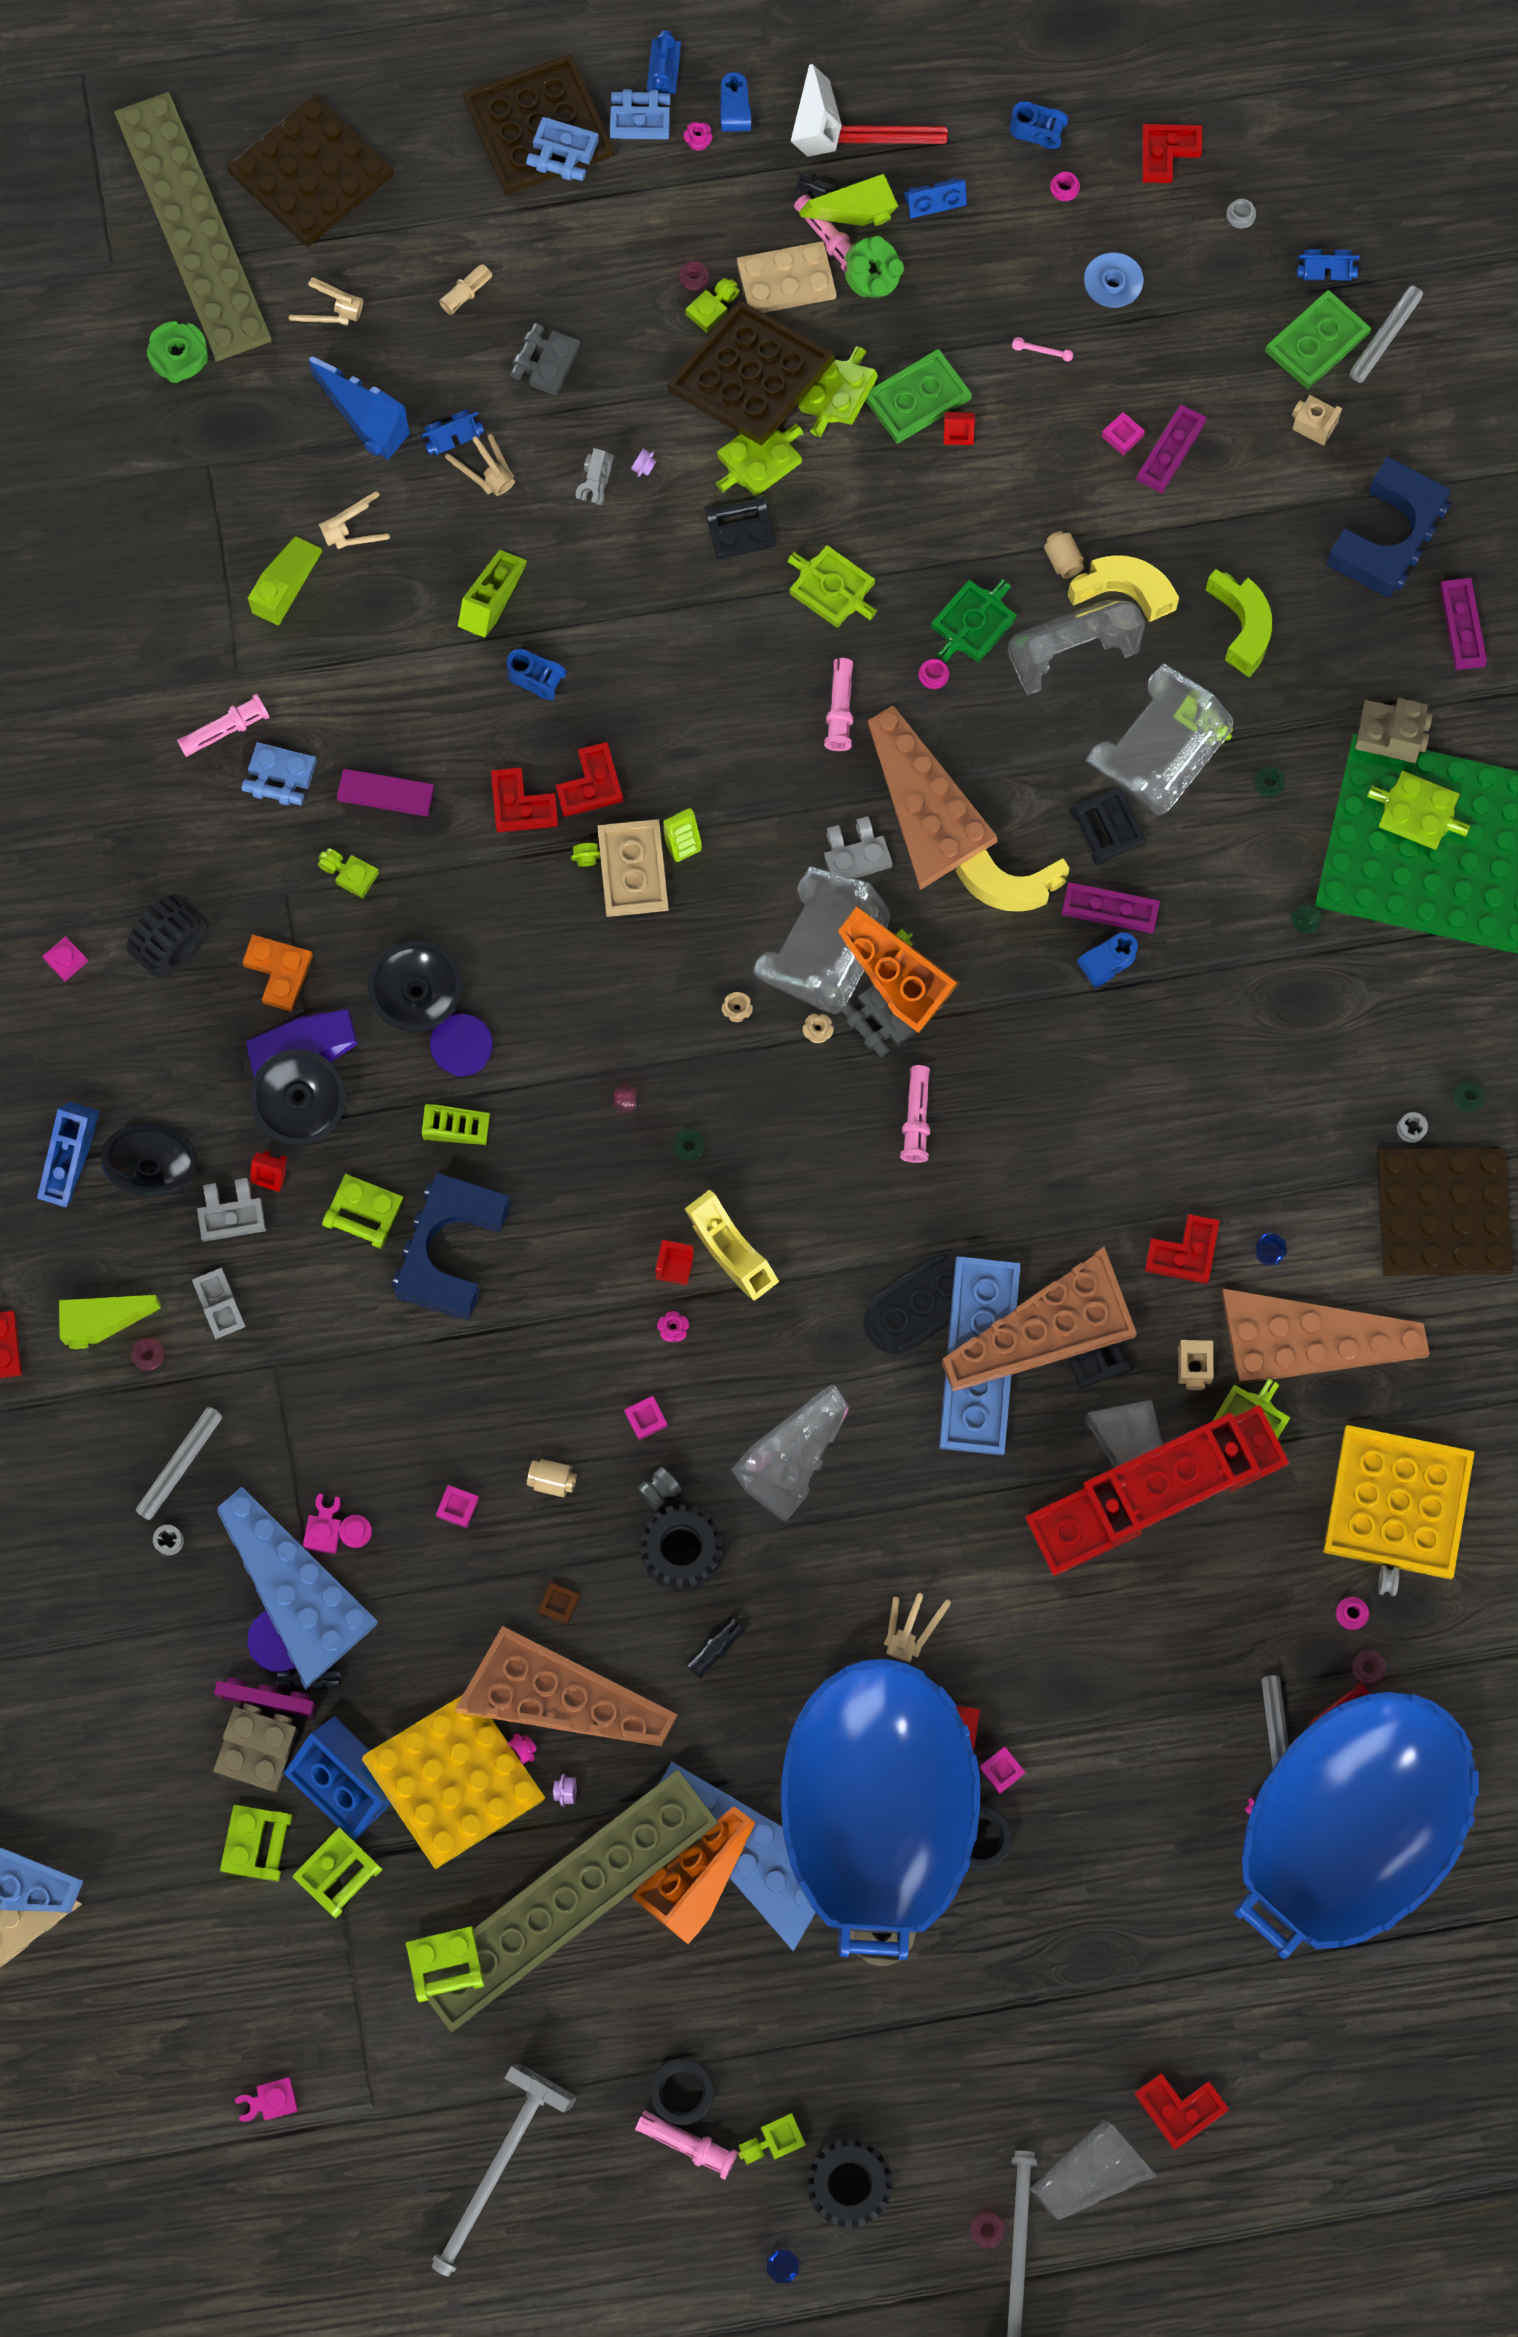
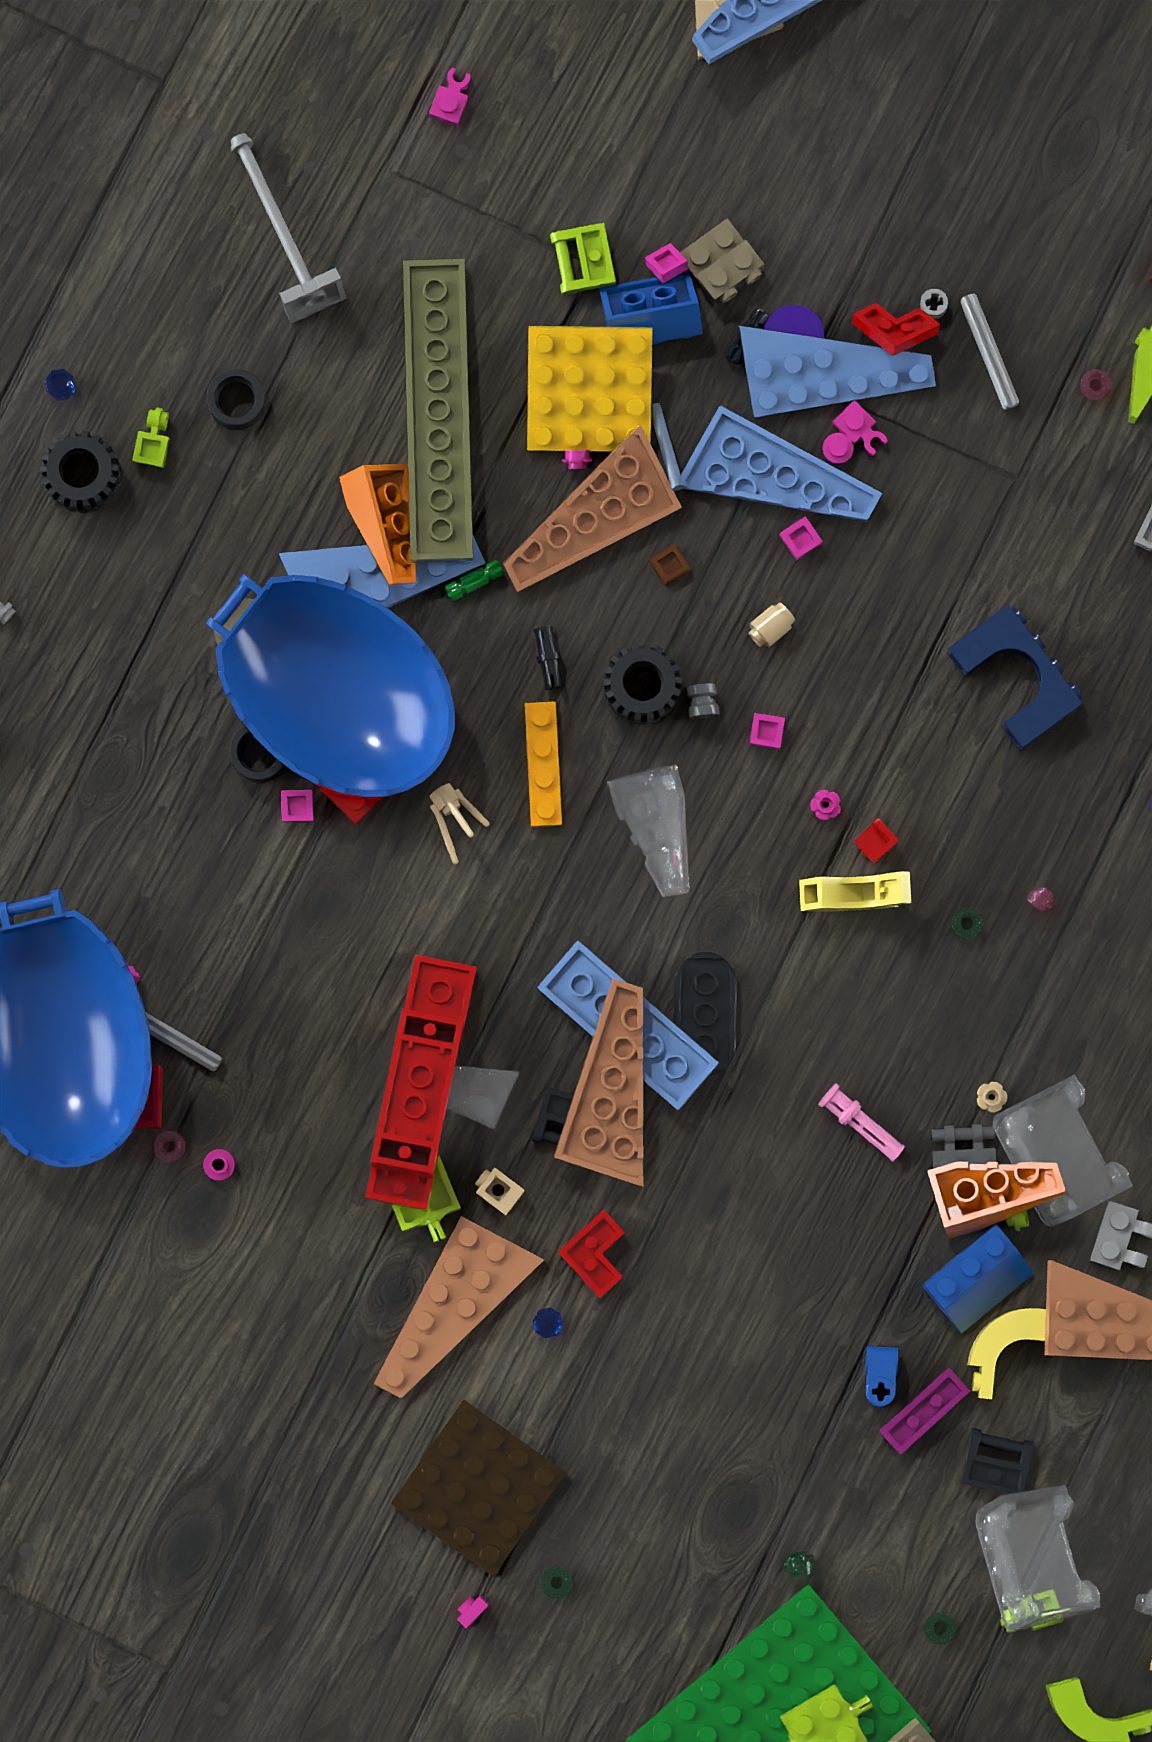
camera: 125 degrees right, 10 degrees up
light grey slope [192,1268,246,1339] -> none
magenta plate [214,1678,317,1719] -> none
lime plate [220,1805,292,1882] -> none
lime plate [322,1174,404,1249] -> none
lime plate [406,1926,485,2003] -> none
lime slope [422,1104,490,1145] -> none
lavender plate [553,1774,577,1807] -> none
bright pink pin [635,2110,738,2180] -> none
tan plate [722,992,753,1022] -> none
yellow plate [1323,1425,1475,1579] -> none
light grey bush [1378,1565,1399,1596] -> none
light grey bush [1397,1112,1428,1143] -> none
none -> green axle [445,560,504,601]
none -> light orange plate [525,702,562,827]
none -> dark pink plate [645,243,689,283]
none -> sand blue bar [651,403,684,491]
none -> medium blue wing [681,405,882,522]
none -> red plate [852,303,940,356]
none -> blue slope [921,1225,1034,1334]

